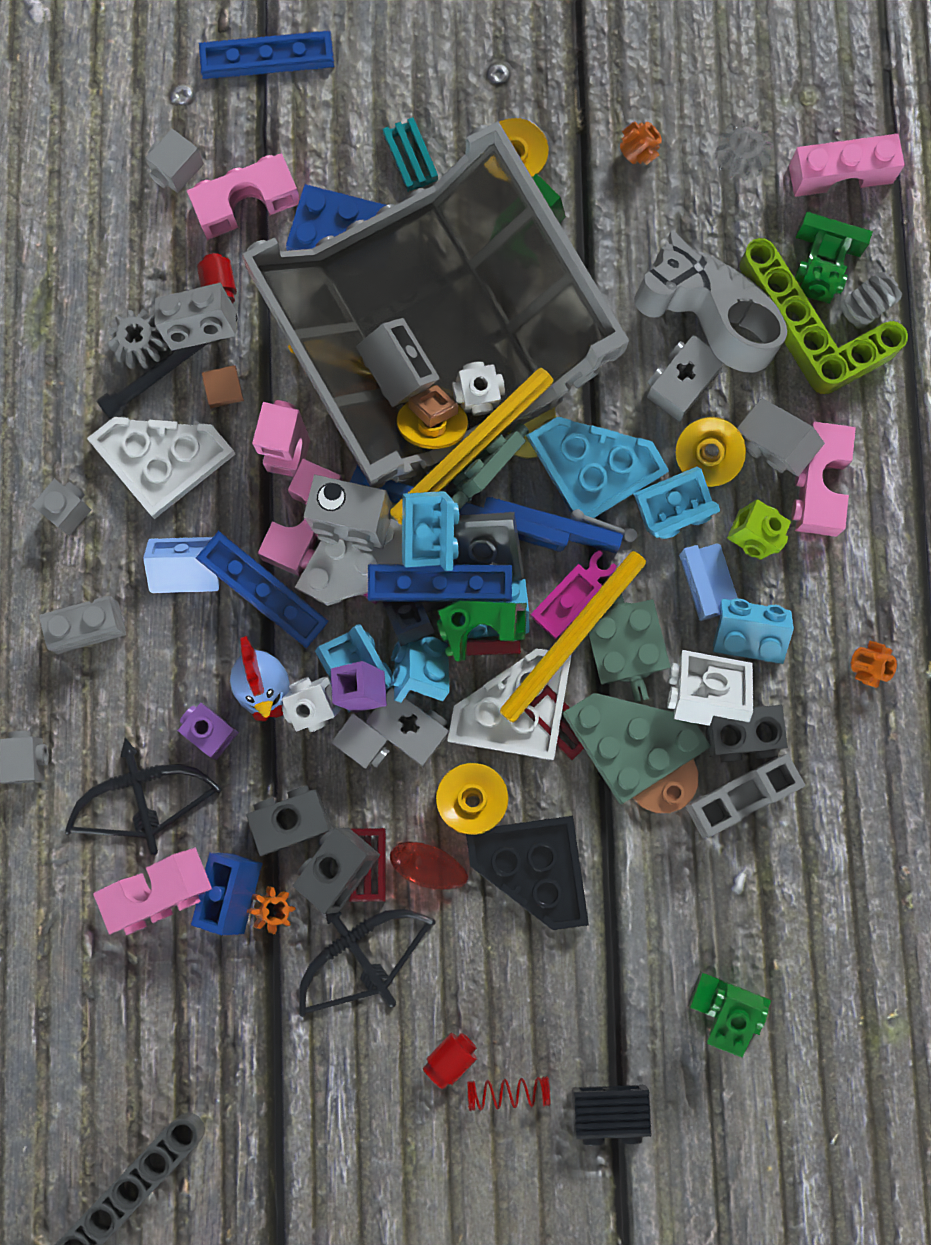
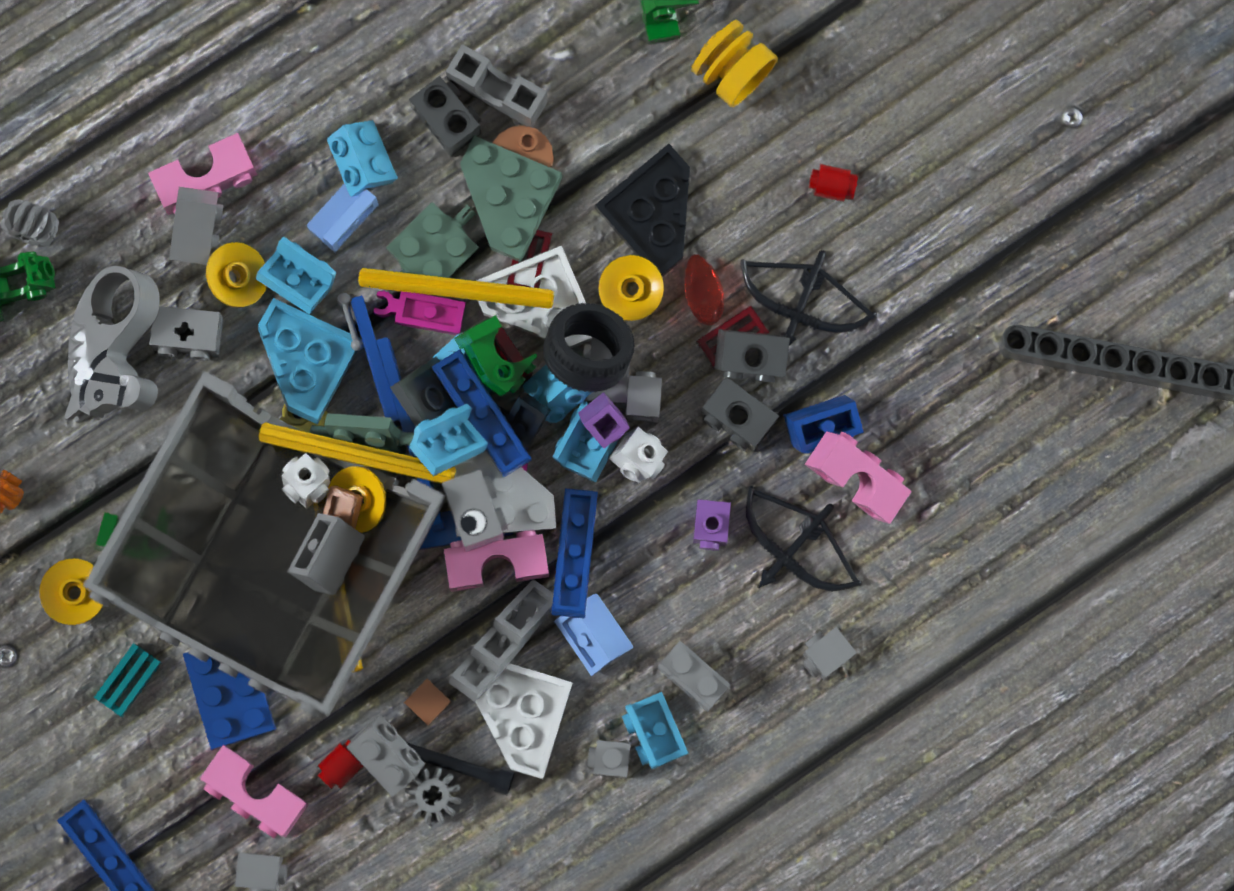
camera: 125 degrees left, 0 degrees up
light blue piece [230,636,290,722] -> none
orange gear [247,886,296,934] -> none
bright pink arch [252,400,310,477] -> none
red piece [467,1076,550,1111] -> none
black brick [572,1084,652,1146] -> none
white plate [667,650,753,726] -> none
lime brick [727,499,791,560] -> none
lime beam [739,238,908,394] -> none
orange gear [851,641,897,688] -> none
none -> light grey slope [448,579,553,702]
none -> black tyre [543,303,634,392]
none -> medium azure bracket [622,692,688,770]
none -> yellow wheel [691,20,778,108]

